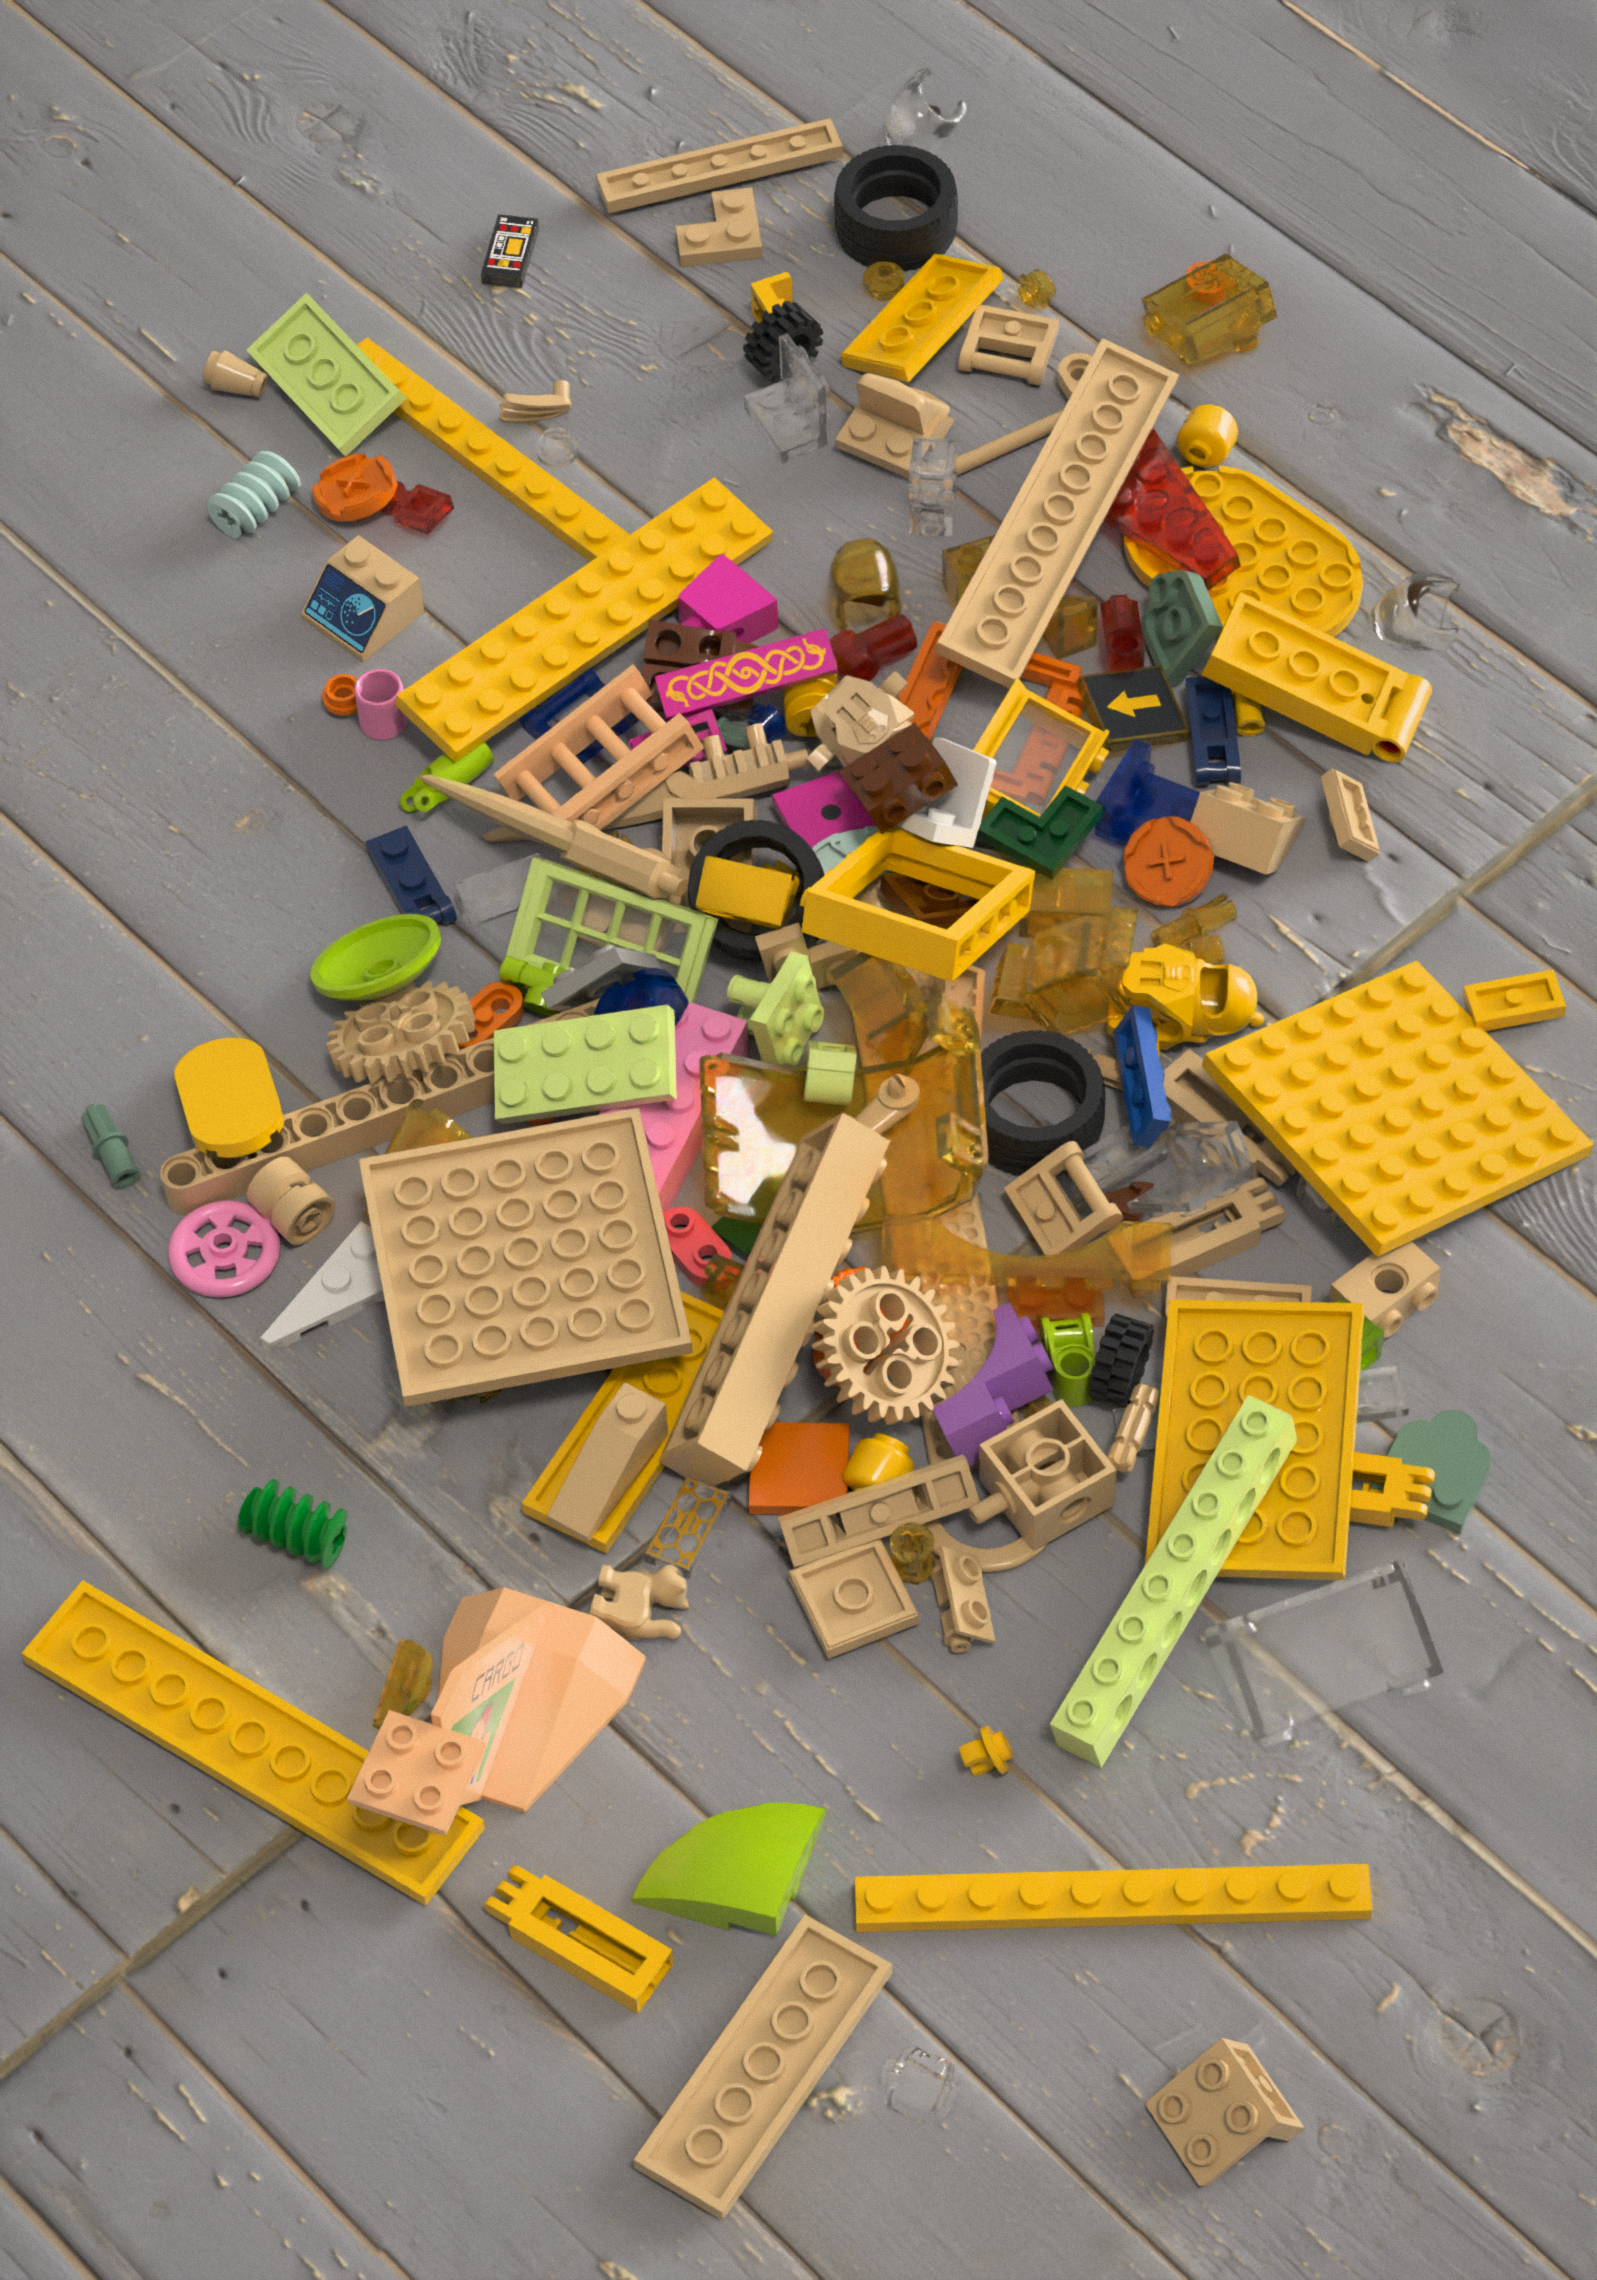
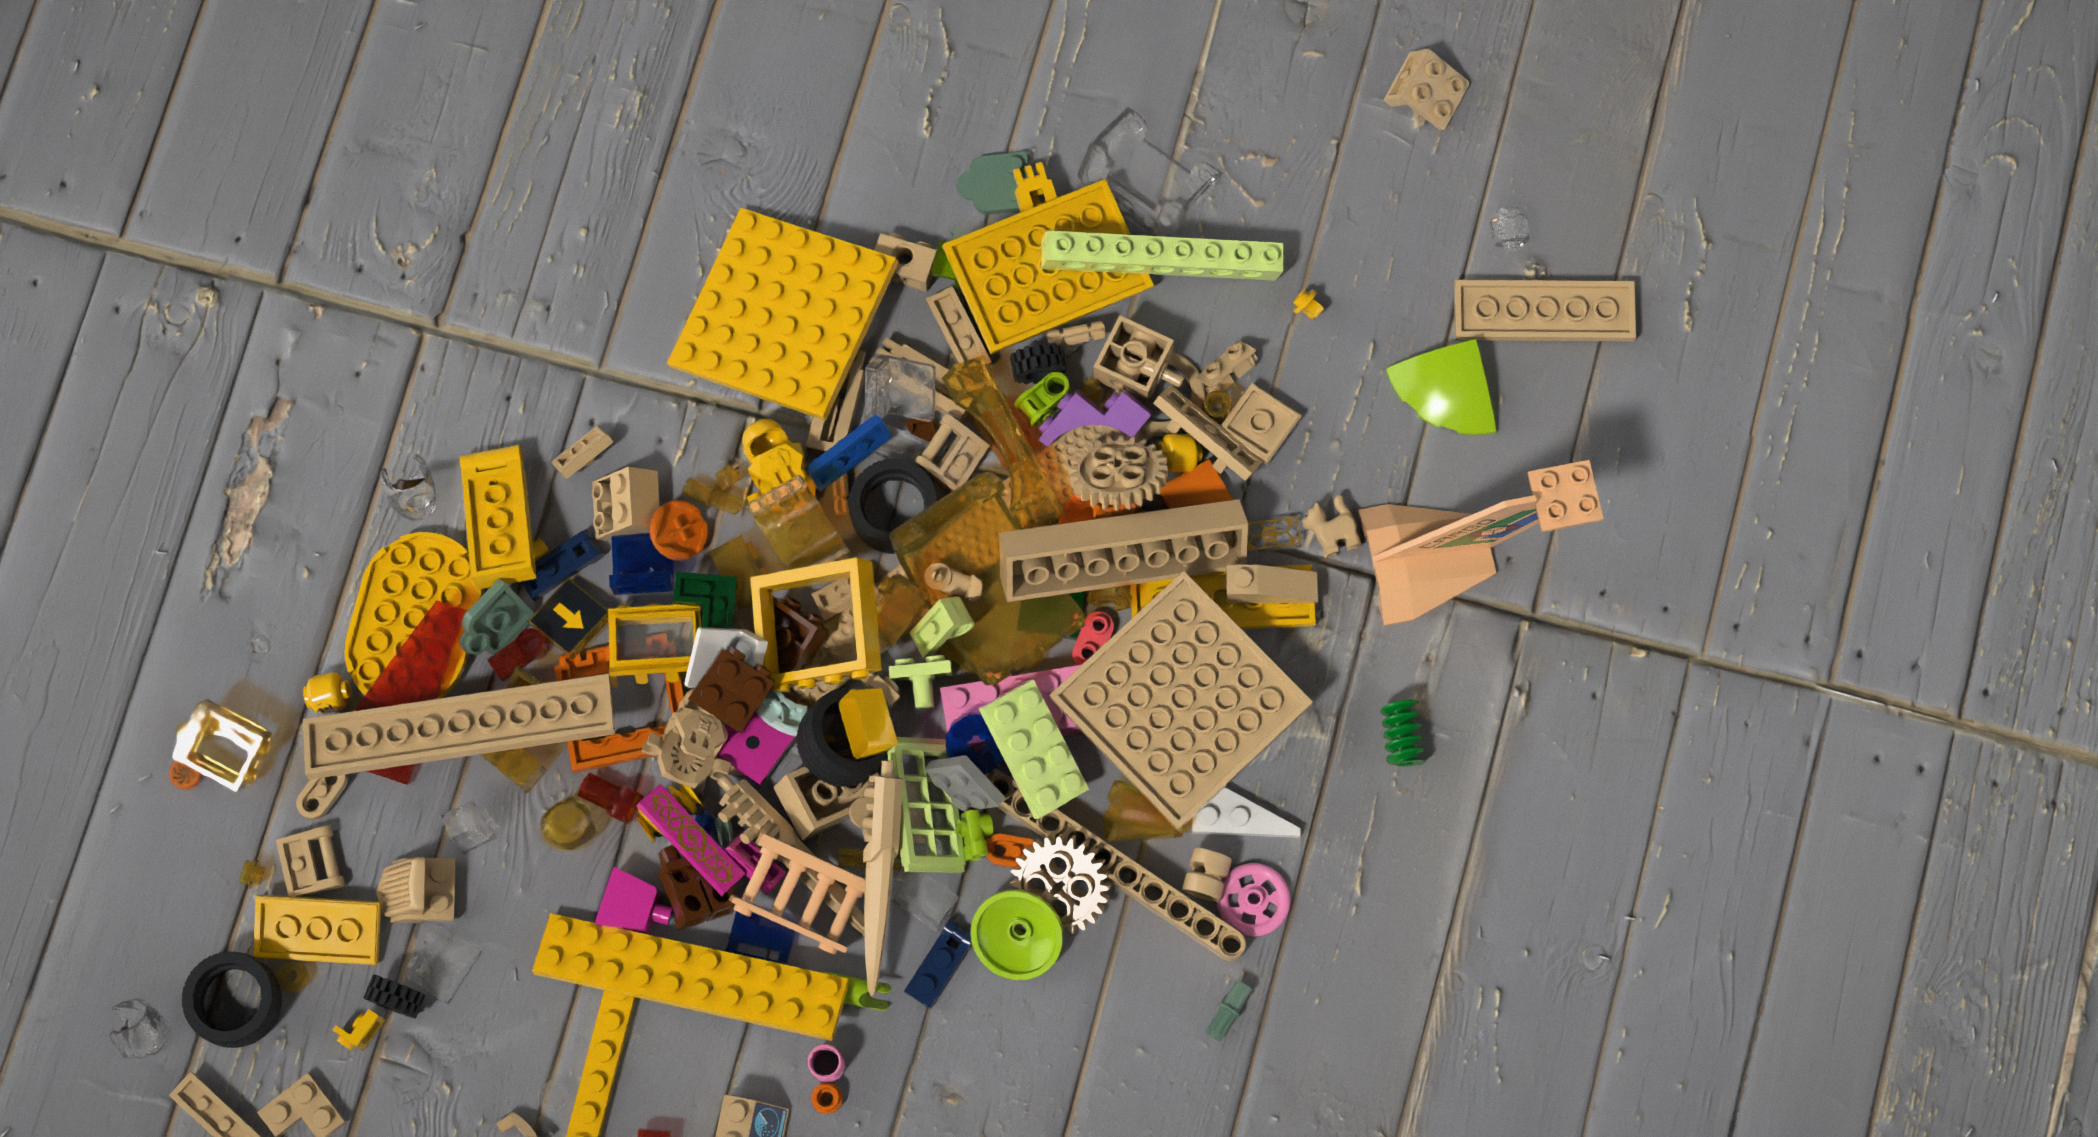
camera: 120 degrees left, 20 degrees up
yellow plate [21,1580,485,1906] -> none
yellow tile [174,1037,284,1158] -> none
clear yellow plate [372,1639,433,1730] -> none
yellow hinge [483,1865,674,2014] -> none
yellow plate [855,1864,1372,1932] -> none
tan bar [913,410,1062,492] -> none
yellow plate [1463,969,1566,1031] -> none

